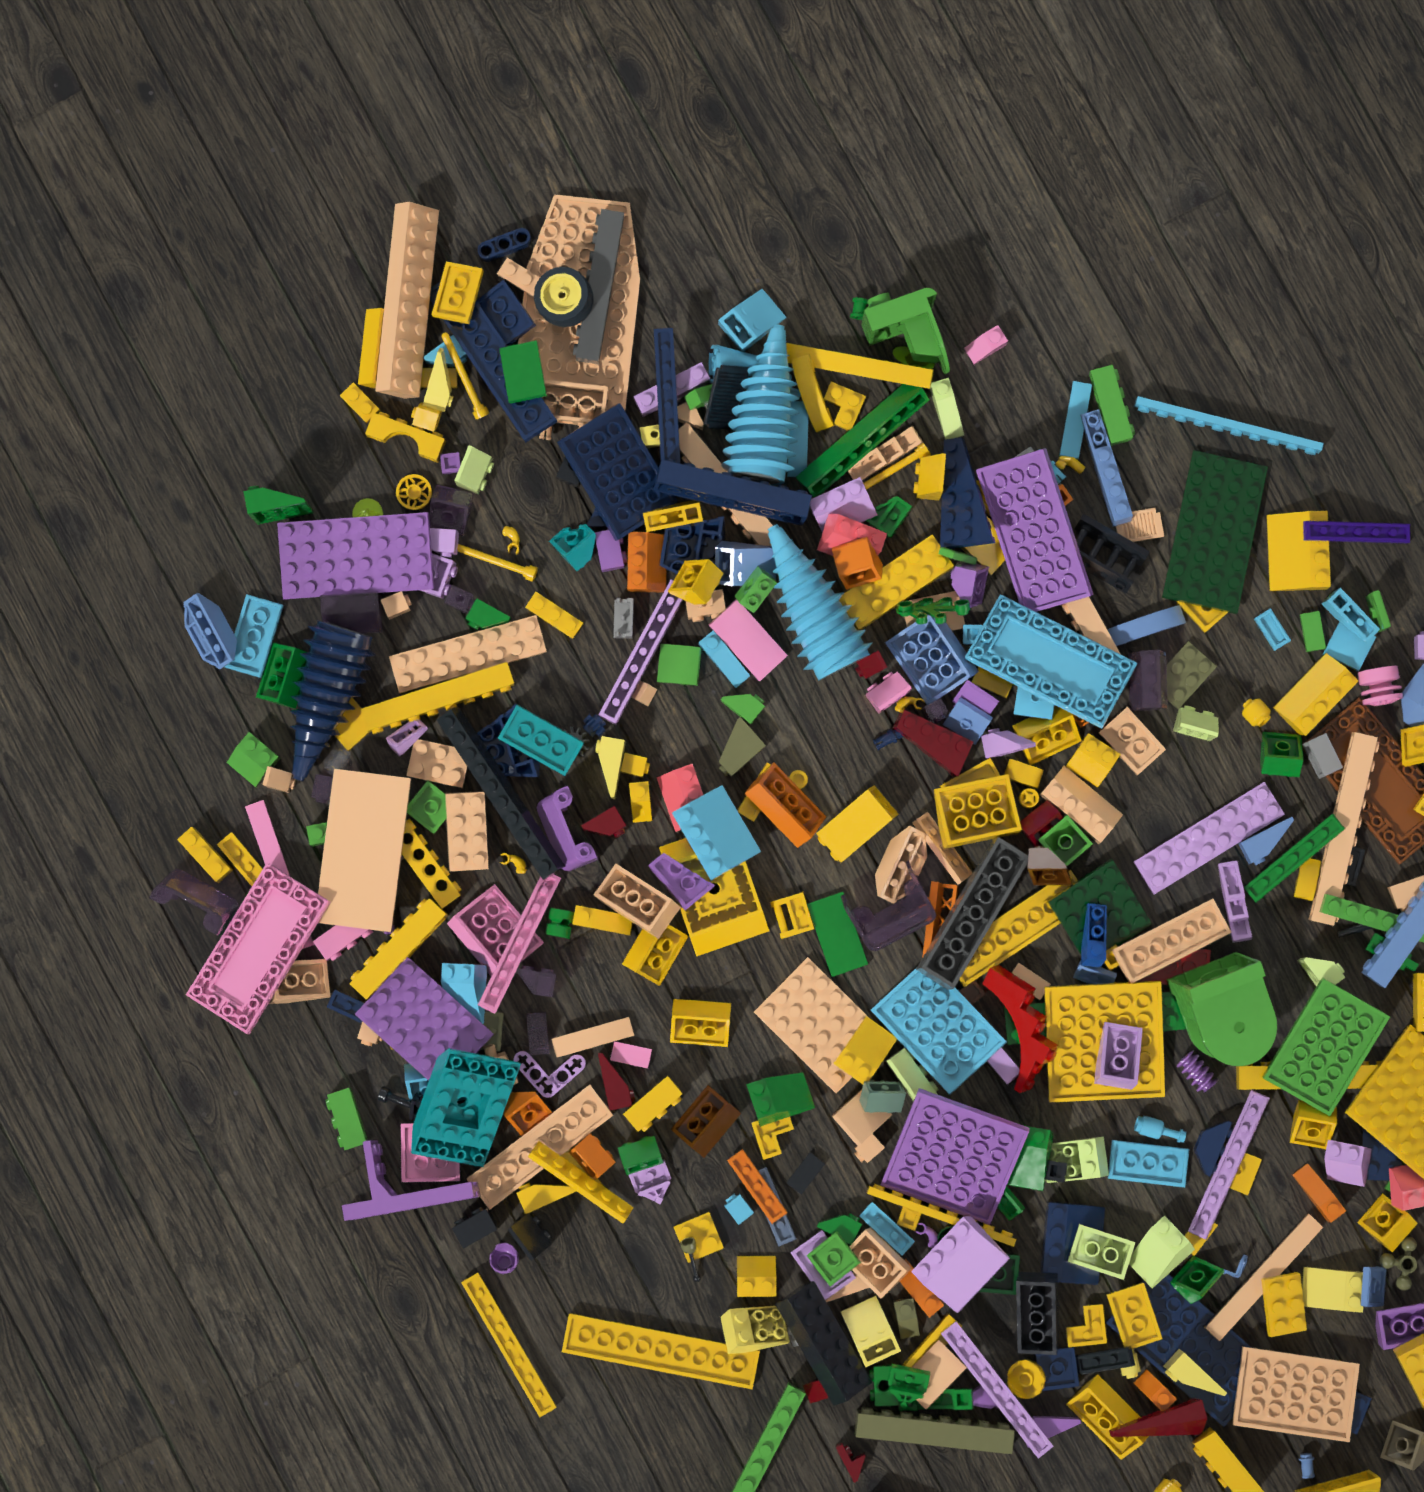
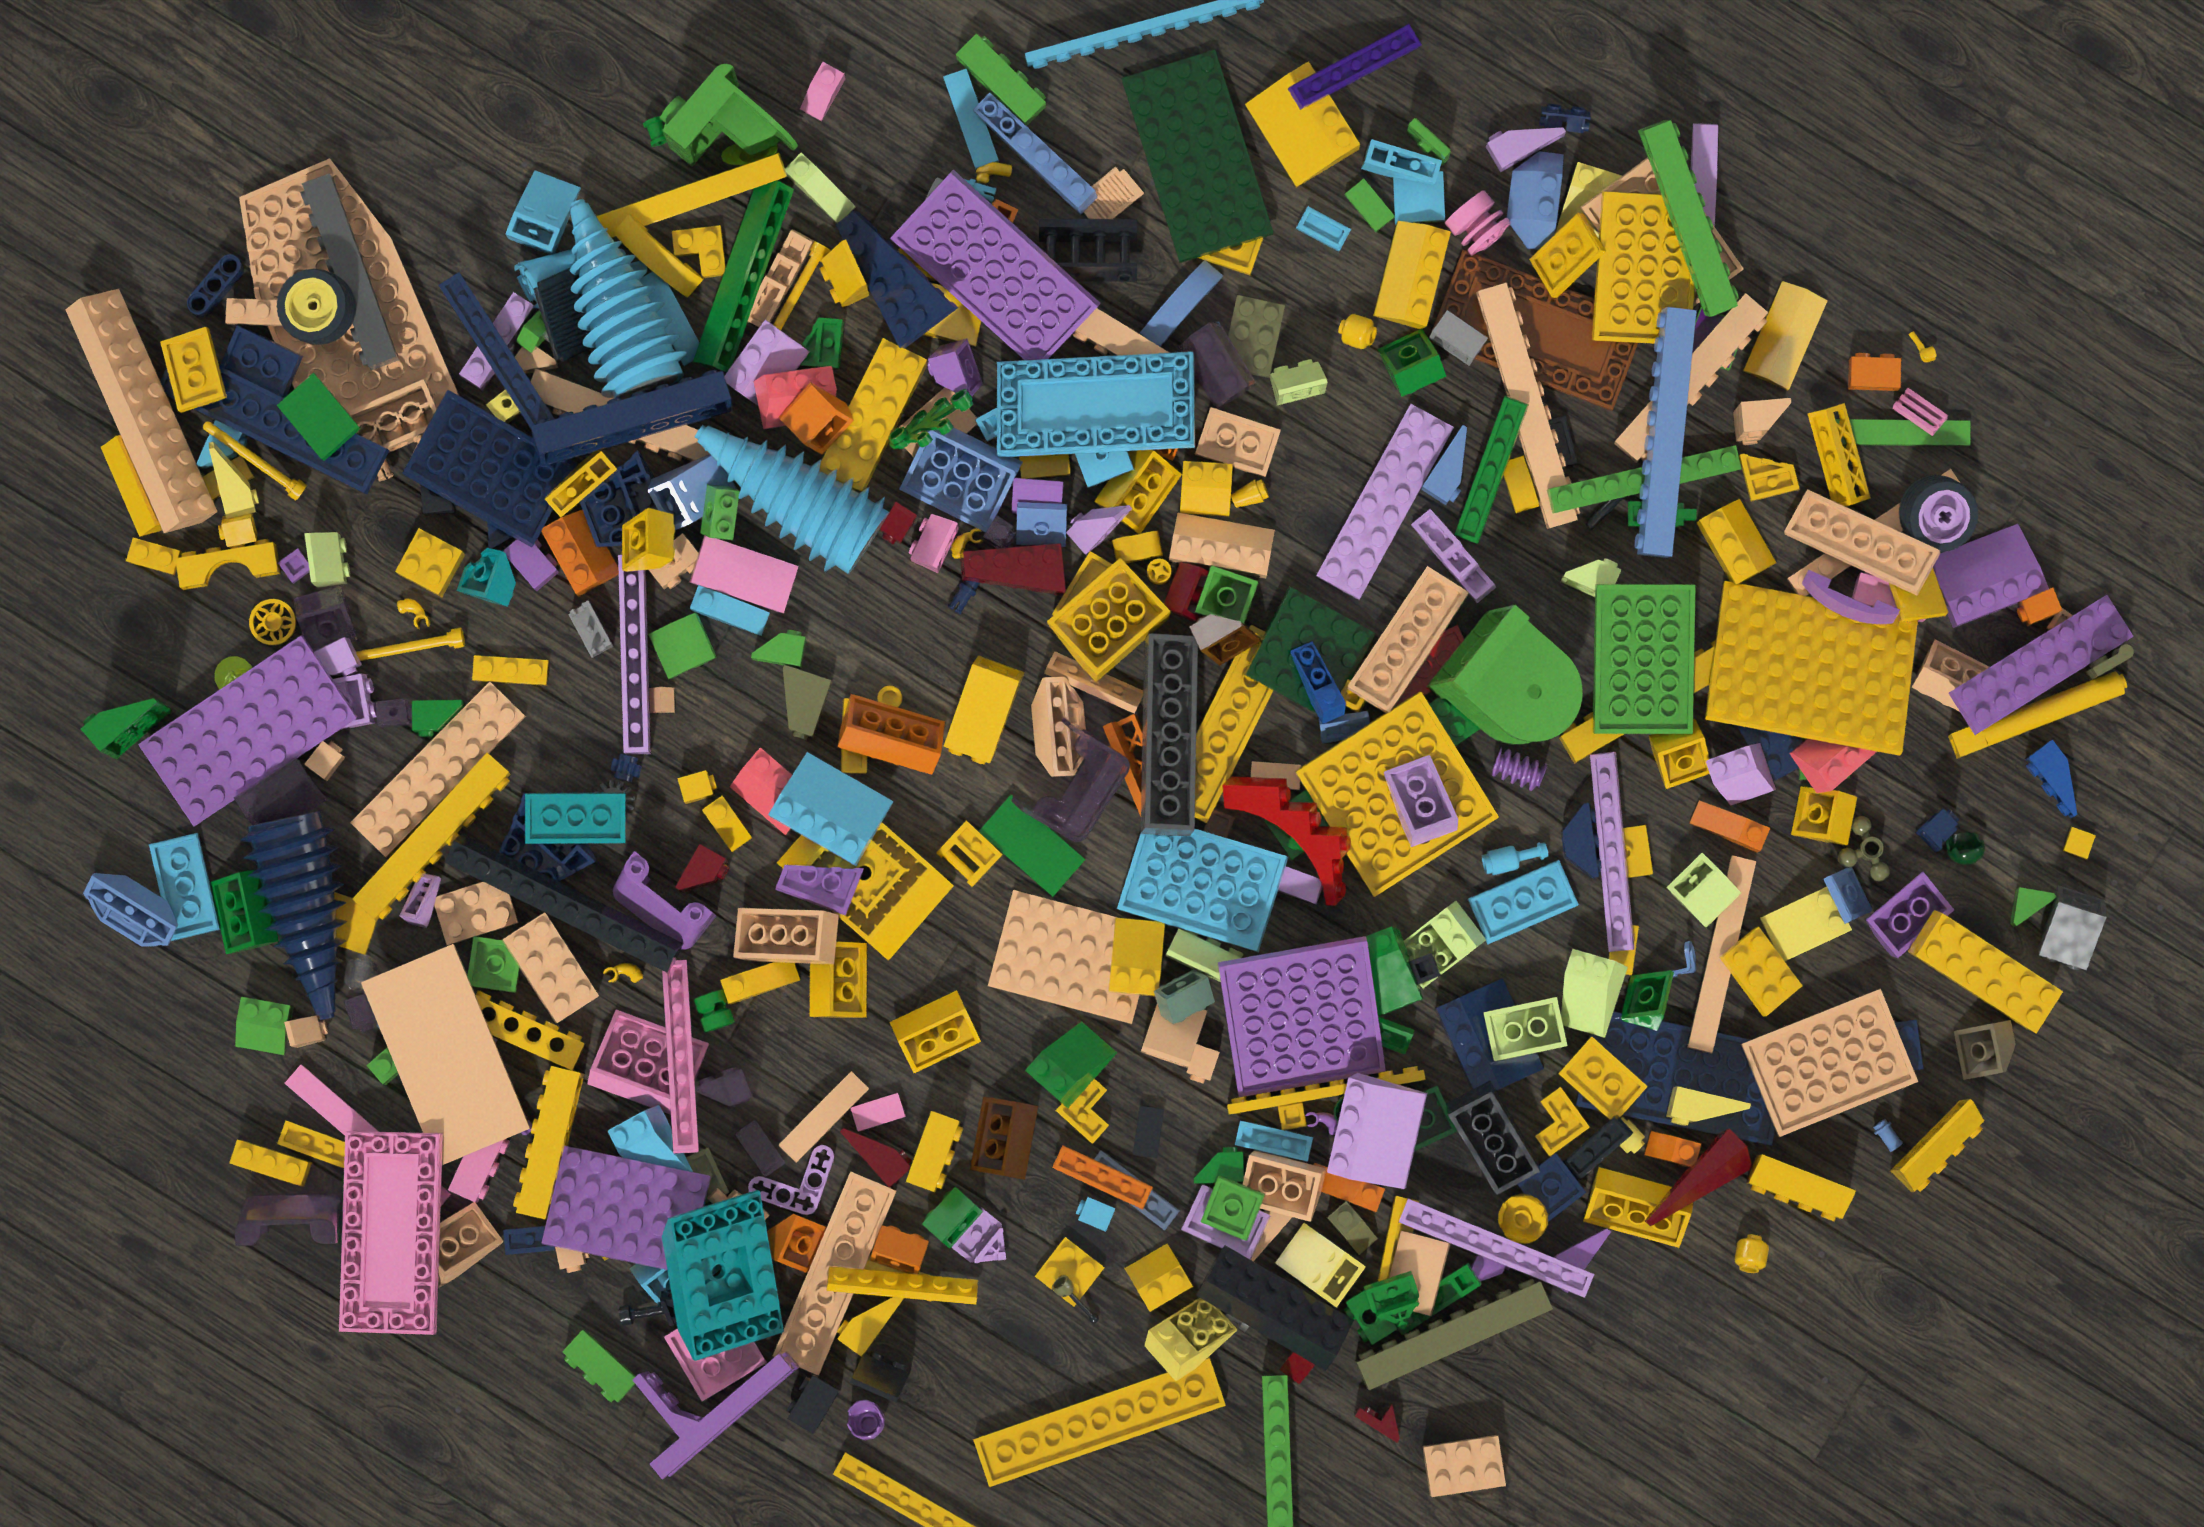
camera: 30 degrees left, 0 degrees up
light yellow slope [596,736,626,799] -> none
bright green tile [938,547,977,565] -> none
none -> yellow brick [395,528,465,598]
none -> yellow cone [1231,479,1269,508]
none -> yellowish green slope [1667,853,1741,927]

